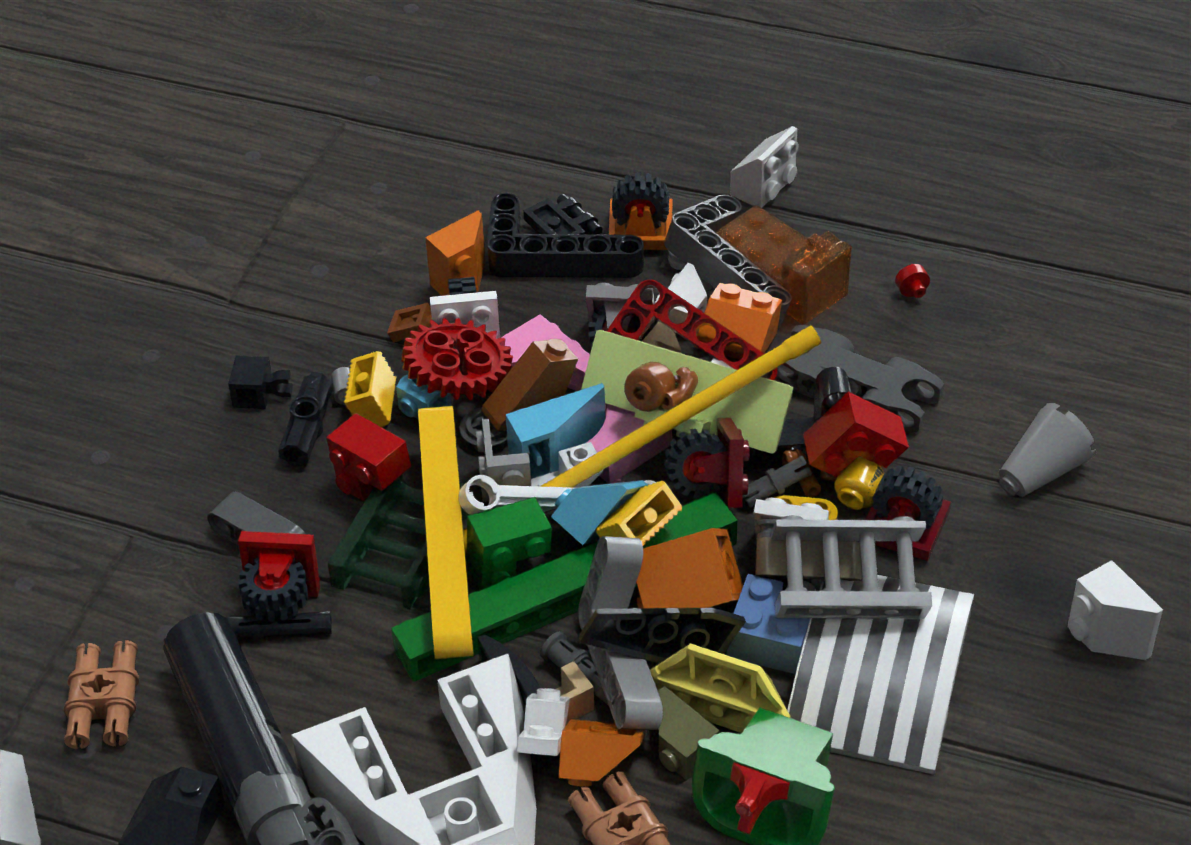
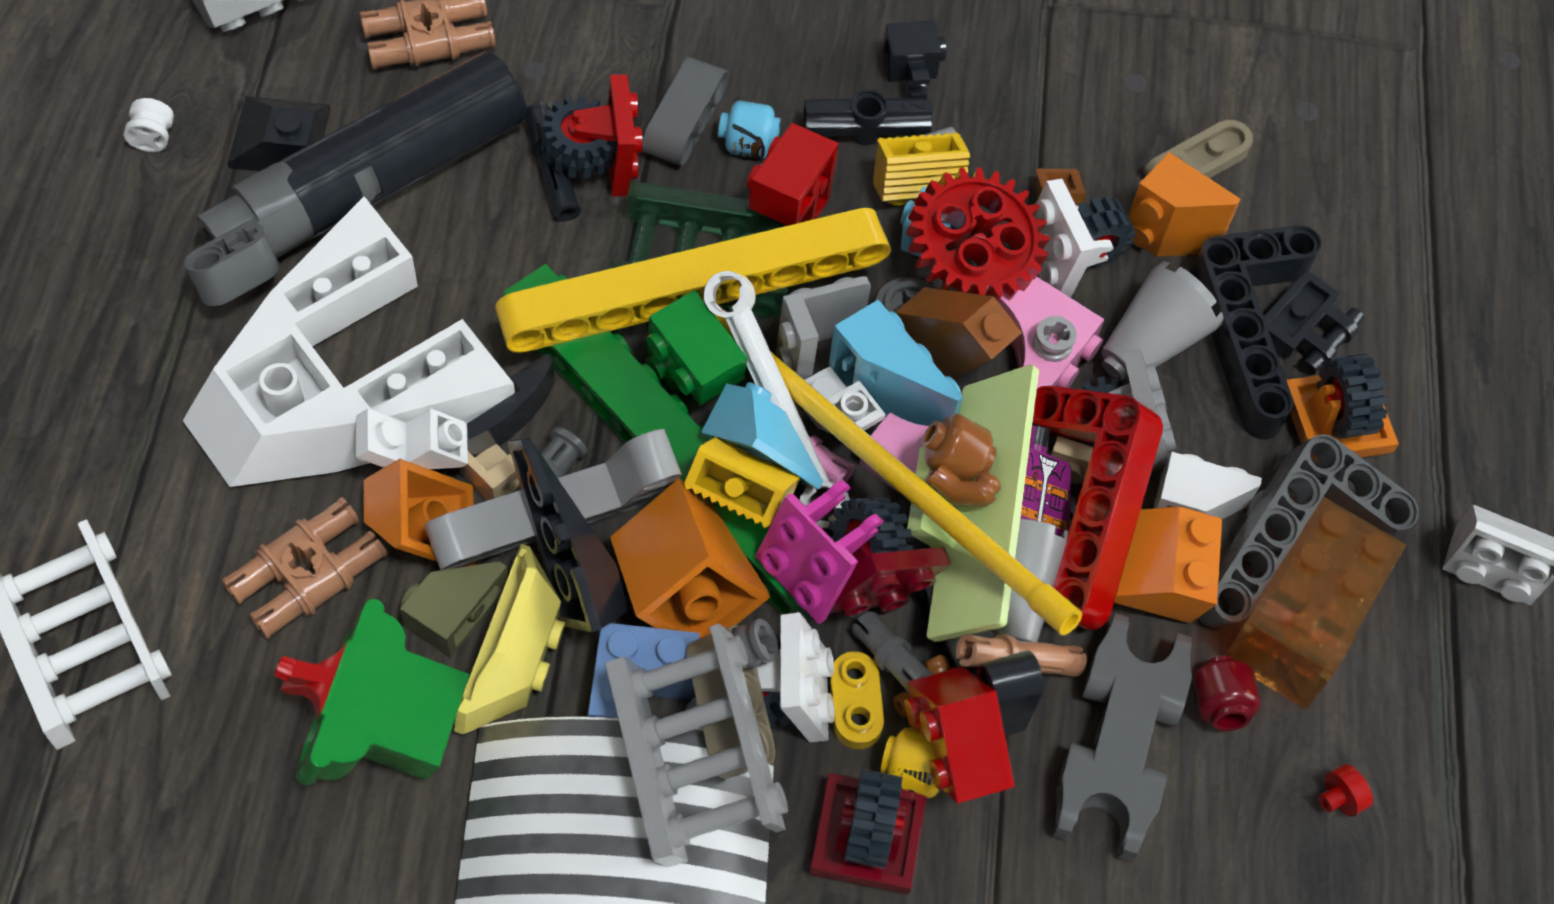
camera: 70 degrees right, 15 degrees up
none -> medium azure head [718,101,781,159]
none -> dark pink plate [755,480,884,624]
none -> nougat pin [956,634,1087,677]
none -> light grey bush [1033,316,1077,362]
none -> light grey cone [1101,261,1223,382]
none -> dark tan plate [1143,120,1253,178]
none -> dark red head [1192,656,1261,731]

